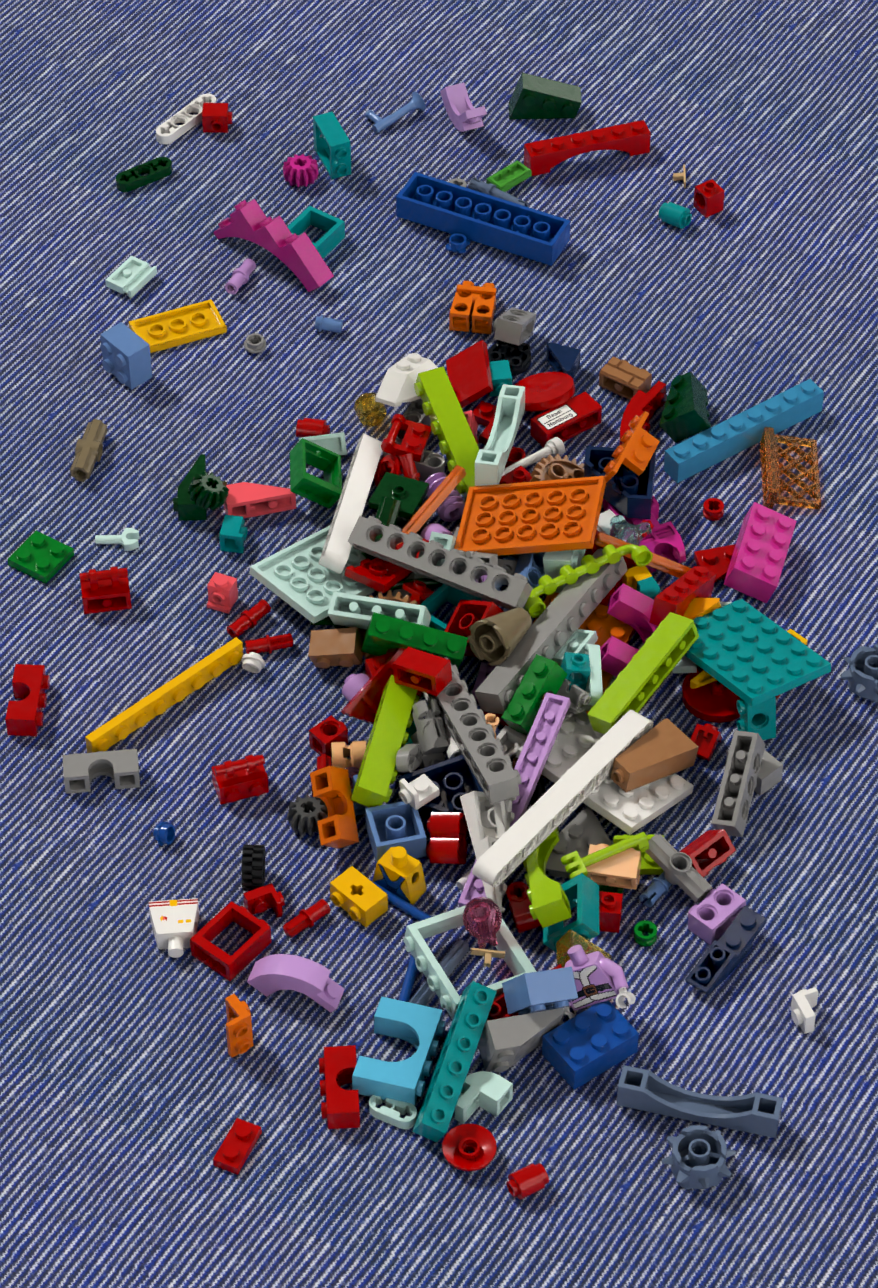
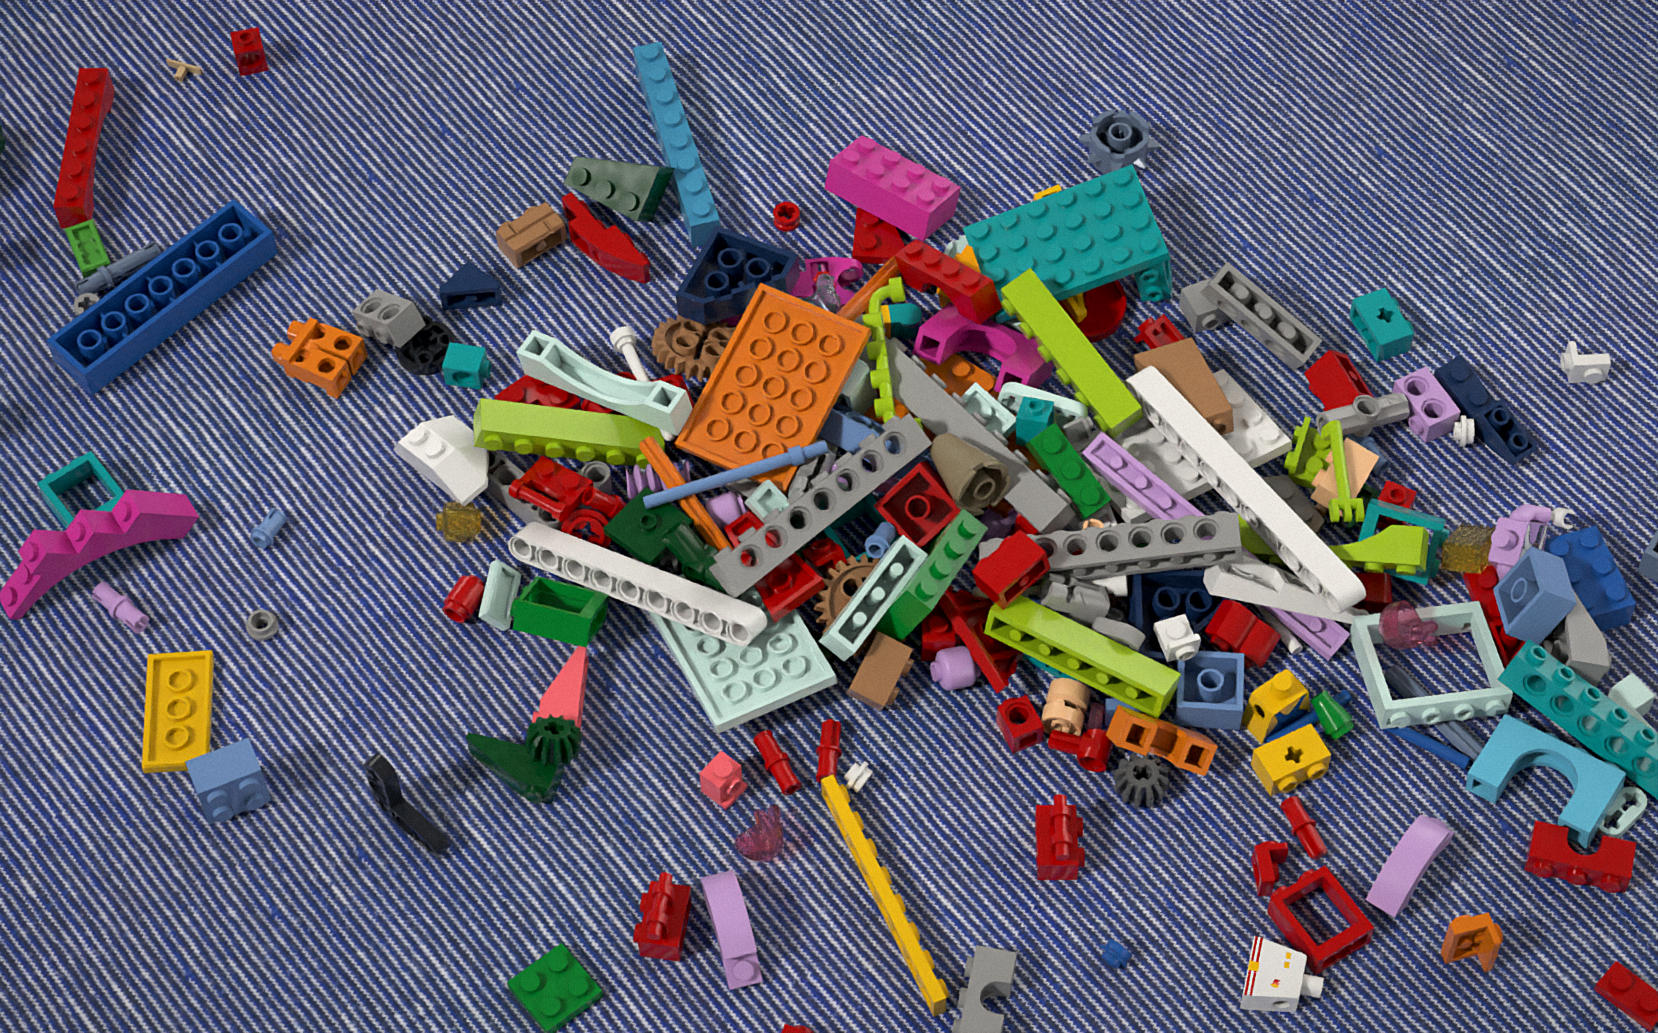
camera: 70 degrees left, 10 degrees up
dark tan piece [70,419,108,482] -> none
light aqua bar [95,528,139,551] -> none
light aqua plate [105,256,157,298] -> none
teal brick [219,515,248,553] -> none
black tyre [241,845,266,891] -> none
blue plate [446,233,470,254] -> none
red tile [446,340,493,408] -> none
tan piece [470,948,505,967] -> none
red piece [515,372,575,411] -> none
red brick [530,391,602,448] -> none
orange bracket [603,411,660,483] -> none
green bush [634,921,657,947] -> none
teal brick [658,202,692,229] -> none
clear orange fence [760,427,821,510] -> none
none -> black beam [364,753,450,858]
none -> medium blue bar [643,440,829,509]
none -> lavender arch [700,870,763,990]
none -> clear pink piece [733,805,784,863]
none -> medium blue pin [865,522,897,558]
none -> green cone [1309,689,1355,740]
none -> teal brick [1349,288,1414,363]
none -> white plate [1453,415,1474,447]

